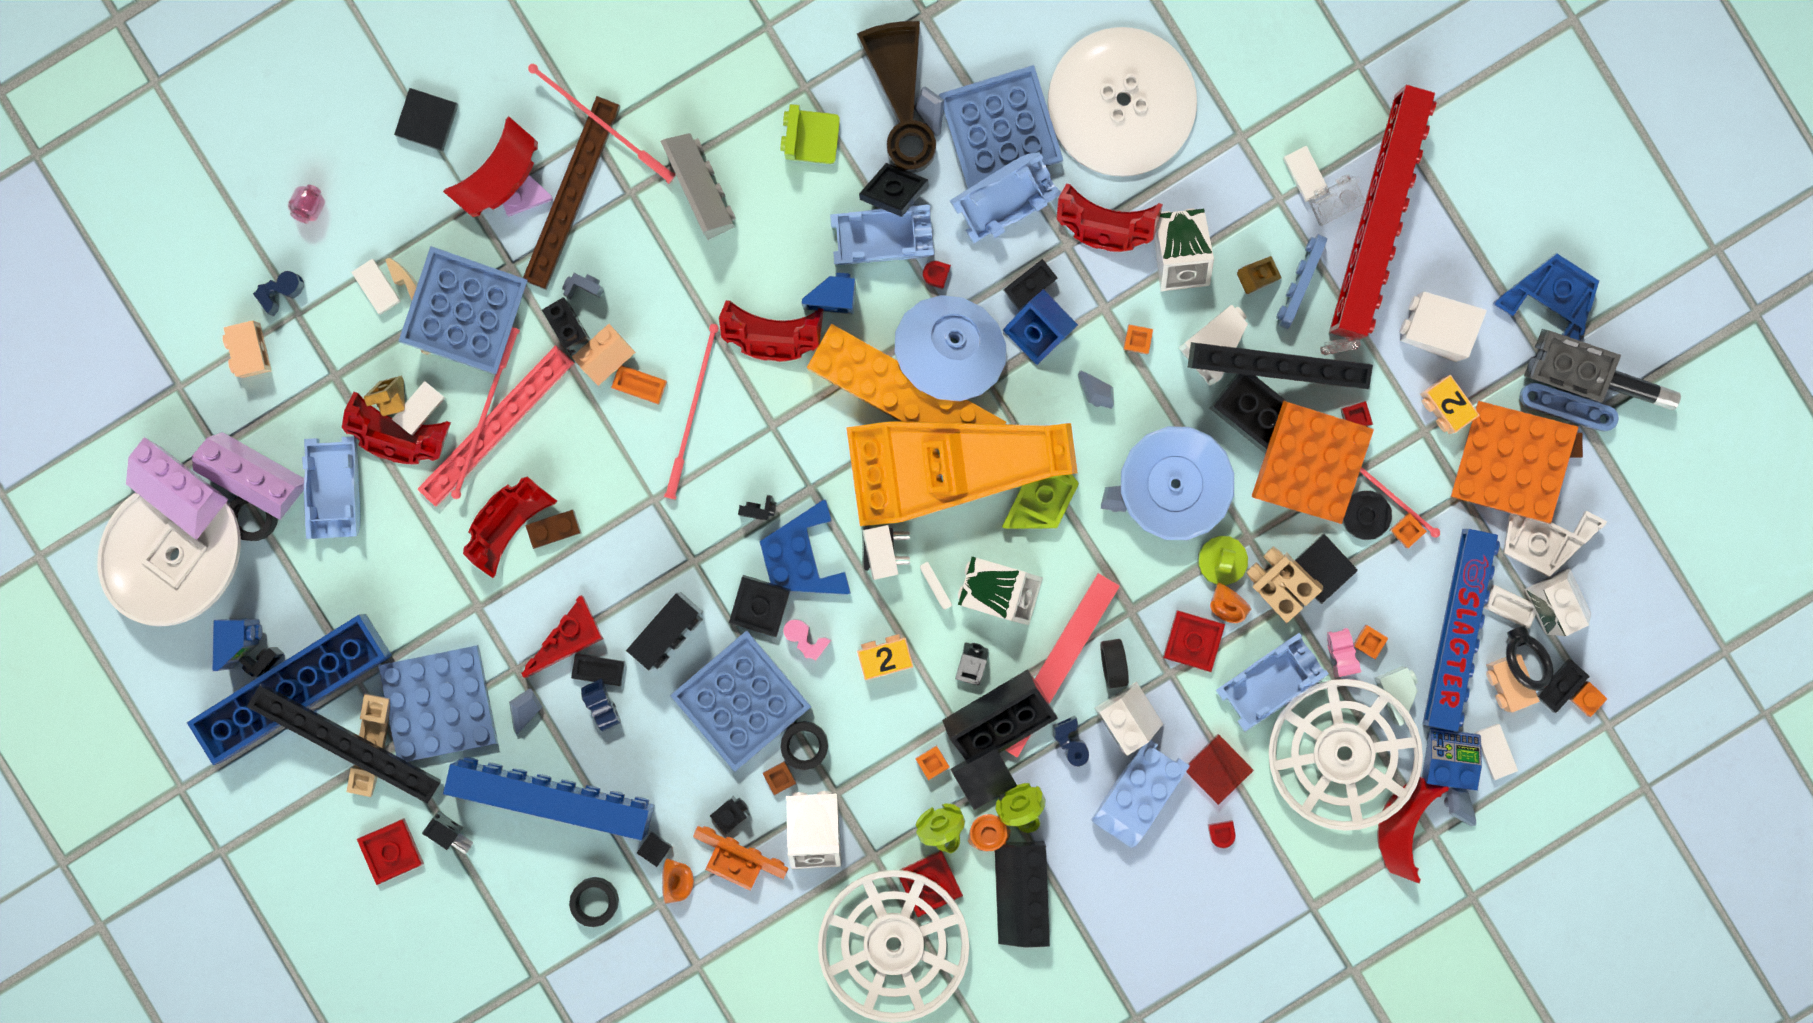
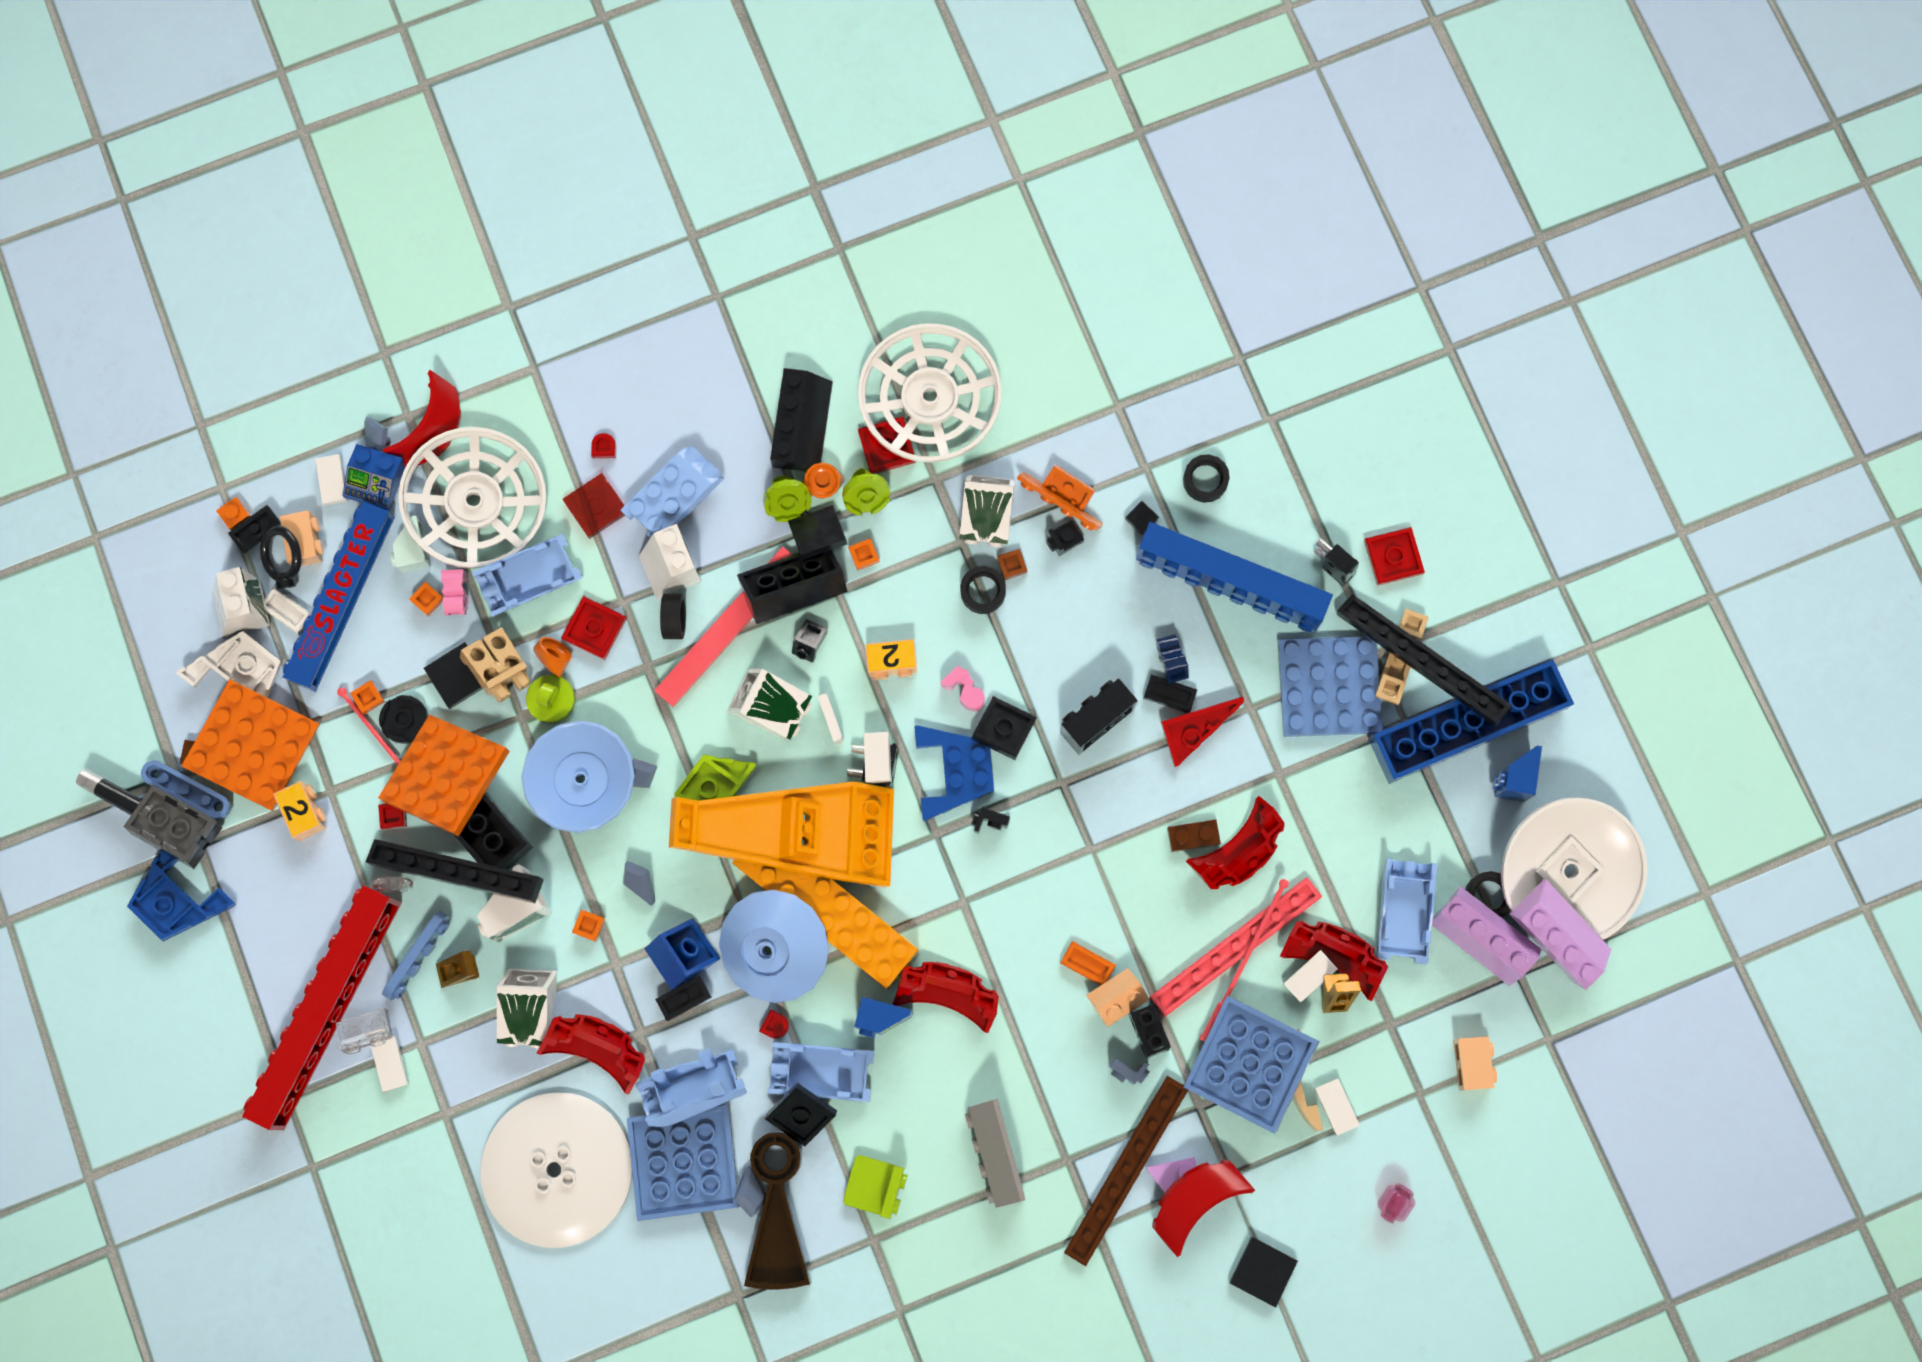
camera: 160 degrees left, 10 degrees down
black bracket [239,647,284,677] -> none
dark blue leg [253,271,304,316] -> none
sand blue piece [509,688,543,734] -> none
coral piece [528,64,676,184] -> none
orange piece [662,858,694,904] -> none
coral piece [664,324,719,500] -> none
medium blue plate [670,630,812,772] -> none
dark blue leg [1052,716,1089,767] -> none
white slope [1400,292,1487,362] -> none

